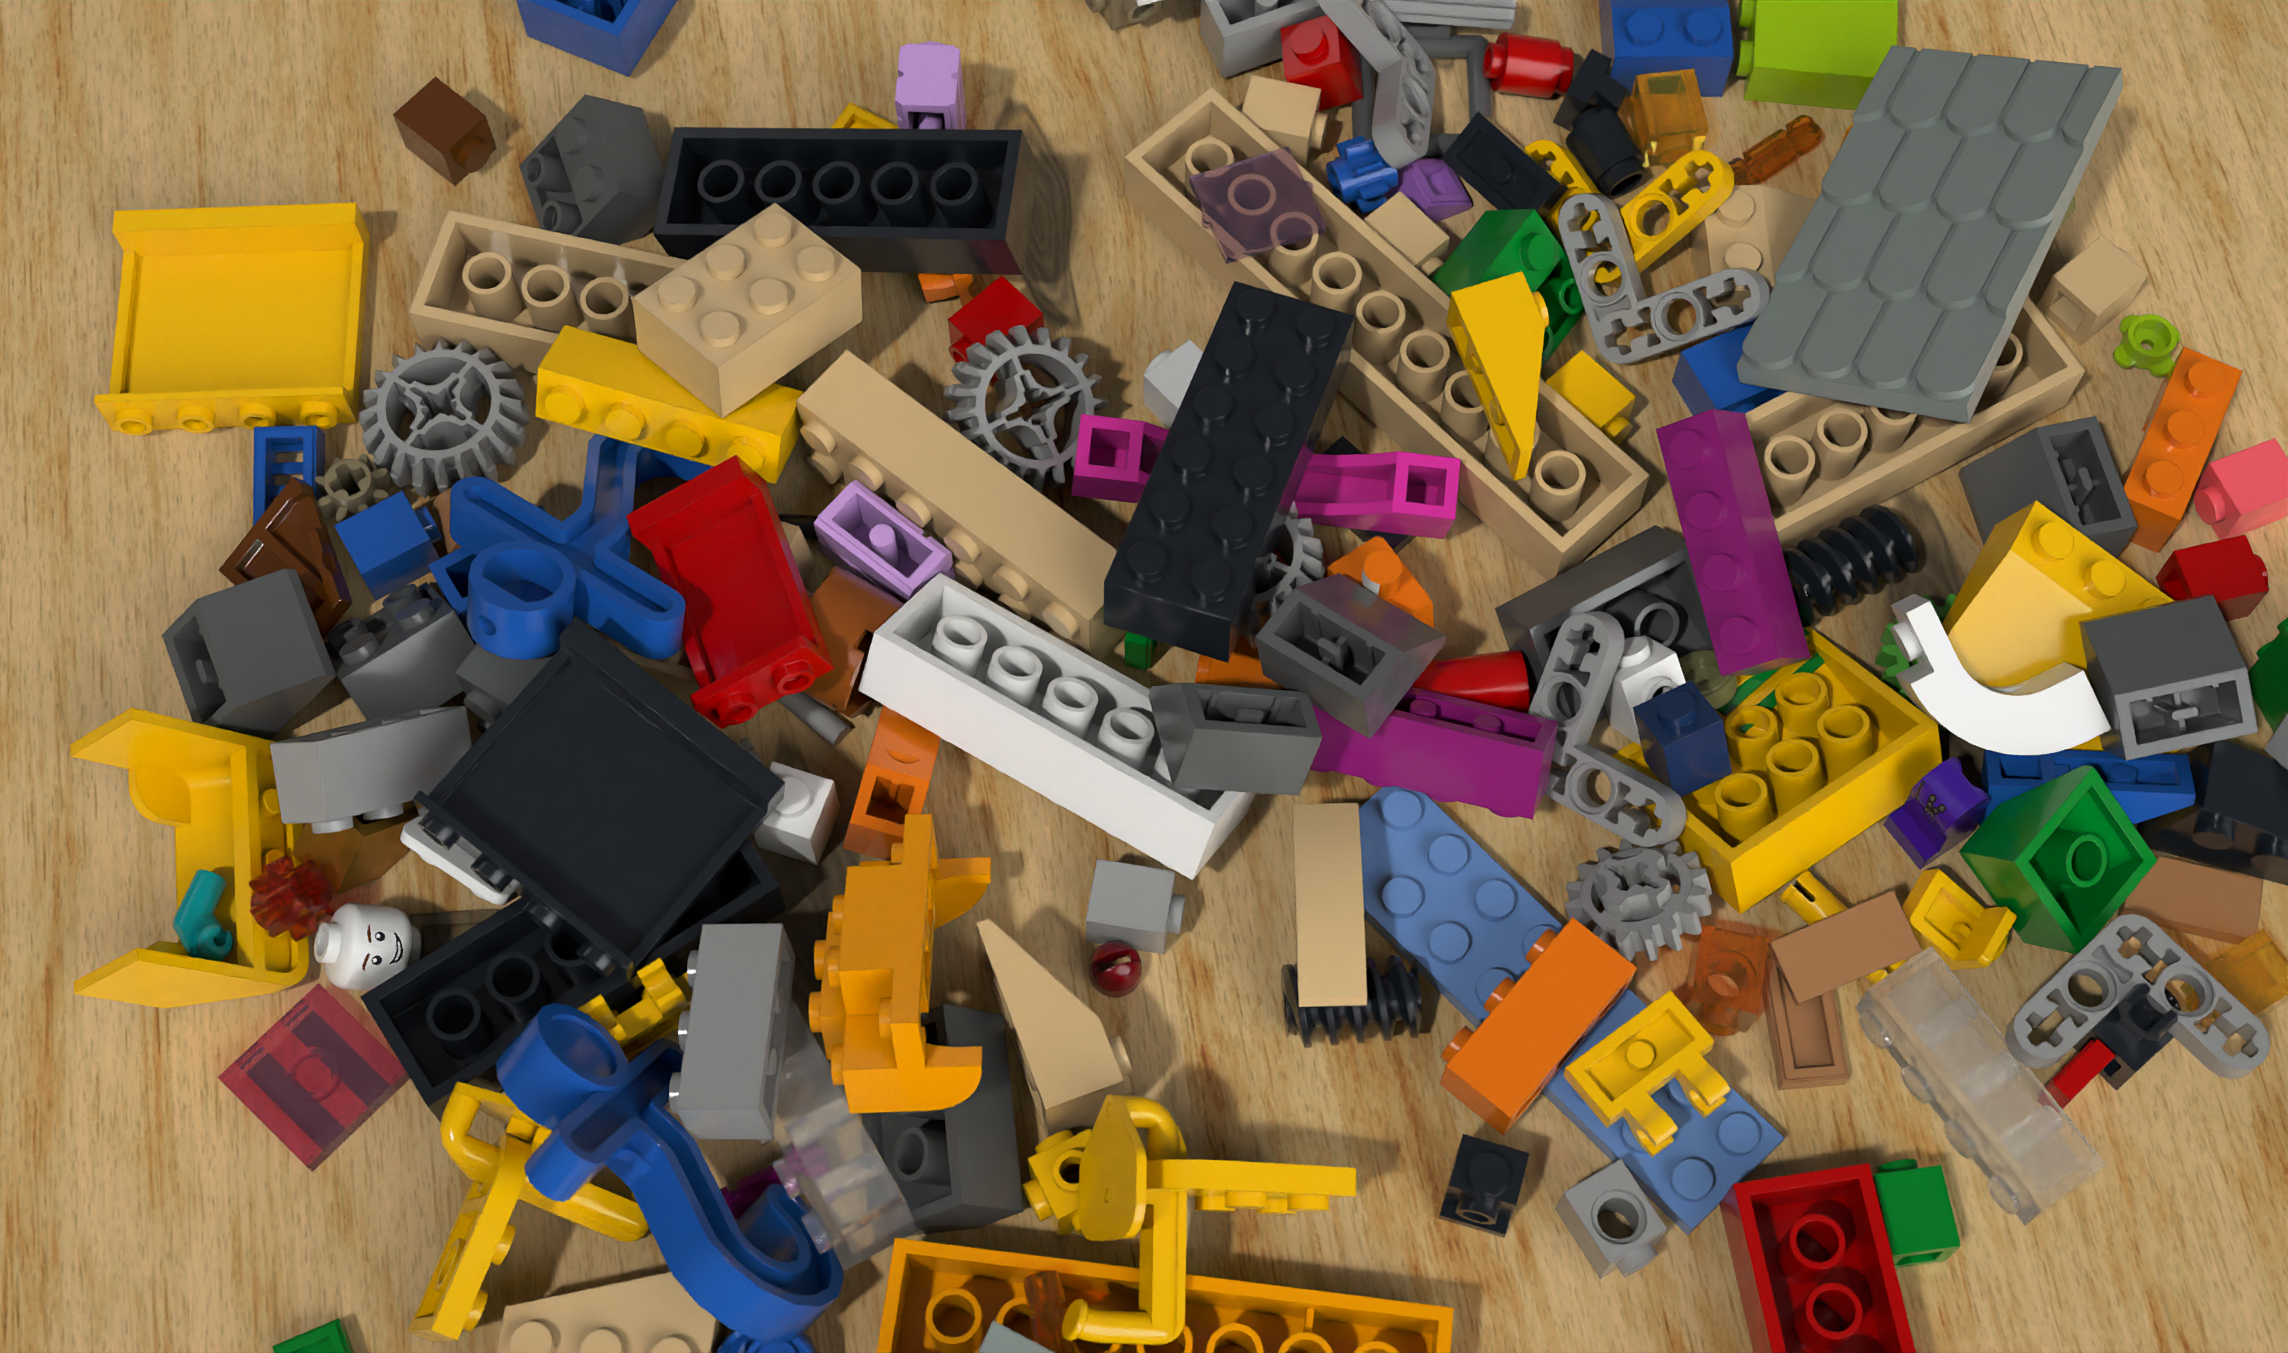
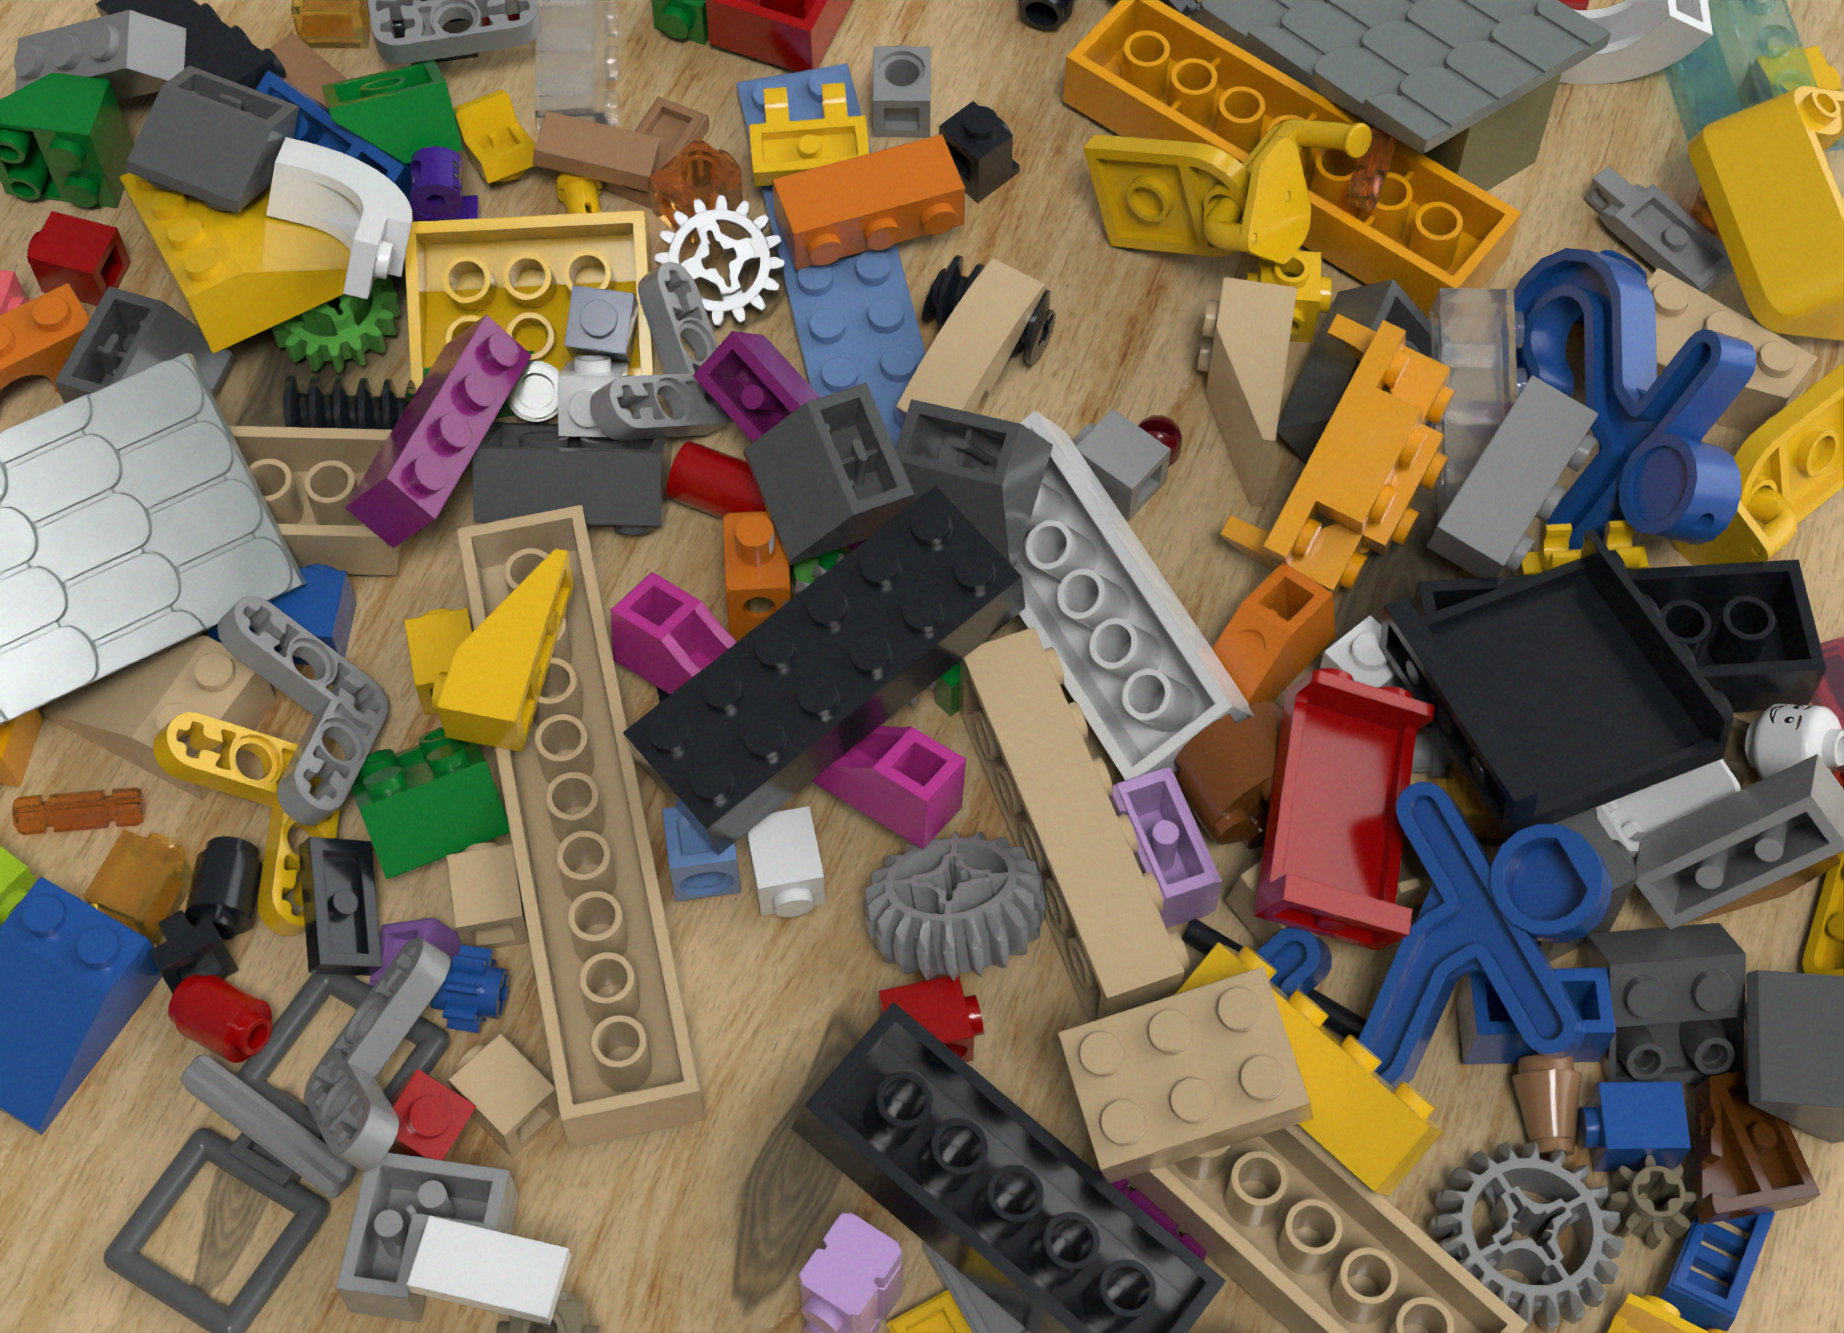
camera: 150 degrees left, 5 degrees down
piece [1189,147,1326,264] -> none

